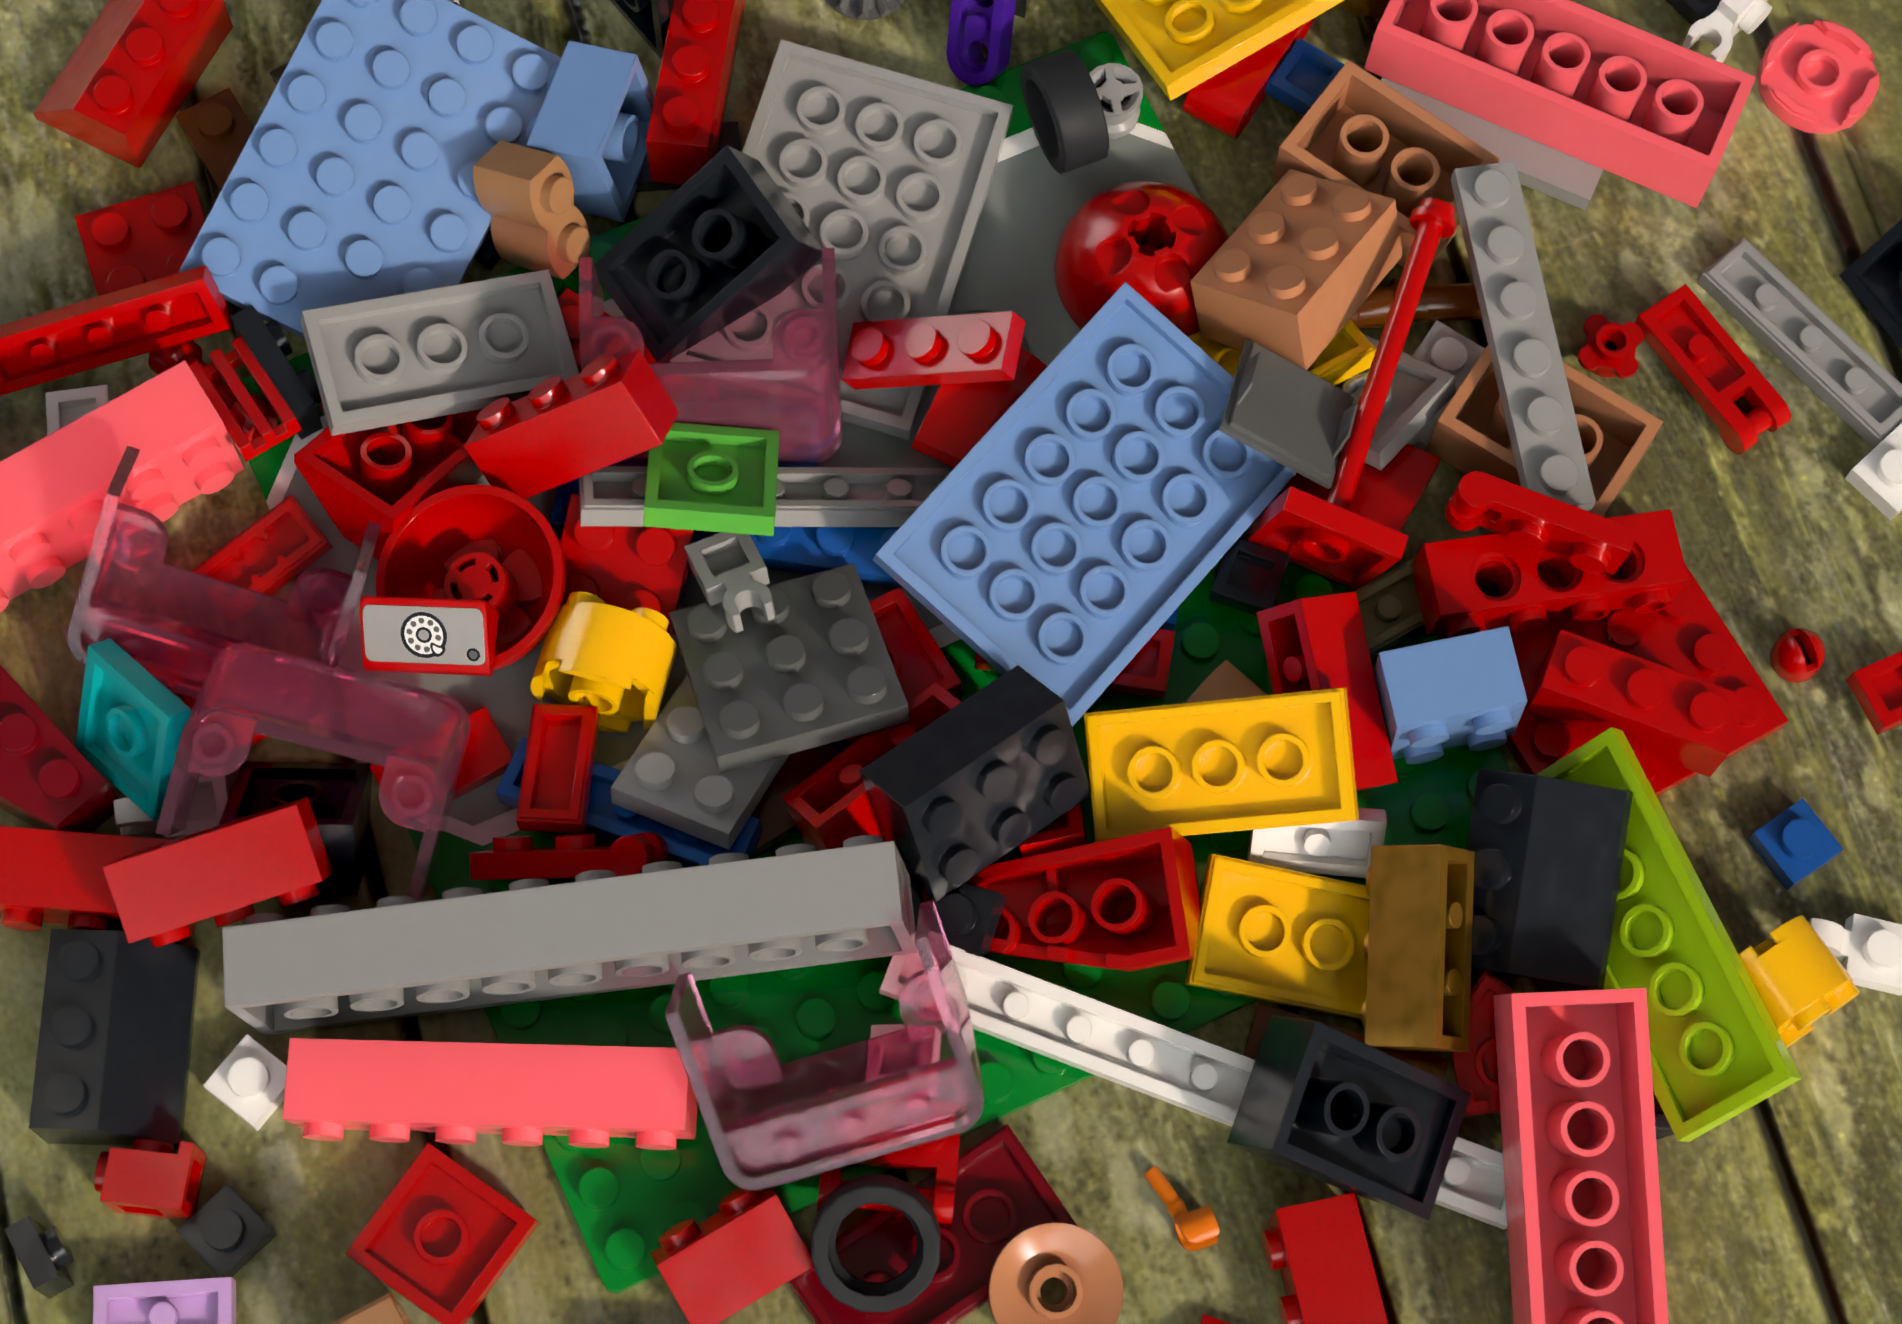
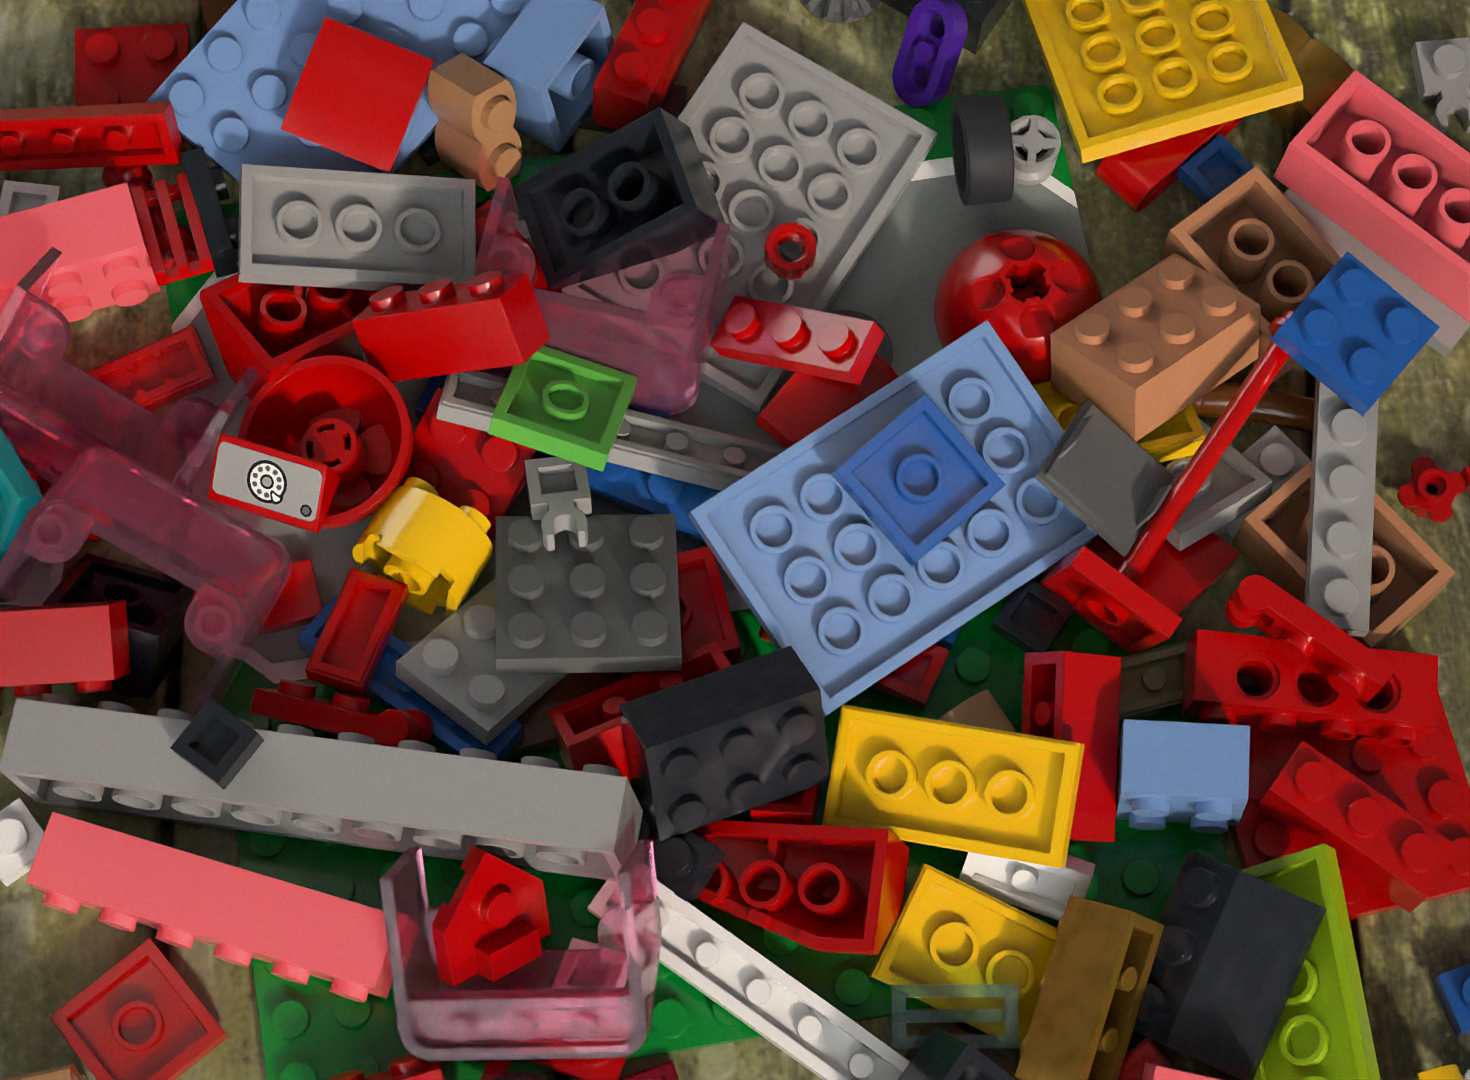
camera: 15 degrees right, 0 degrees up
none -> black plate [170,698,264,790]
none -> red slope [281,16,435,173]
none -> red plate [431,845,551,987]
none -> red axle [764,222,817,280]
none -> blue plate [832,393,1006,567]
none -> clear light blue tile [890,984,1019,1049]
none -> blue plate [1270,251,1440,417]

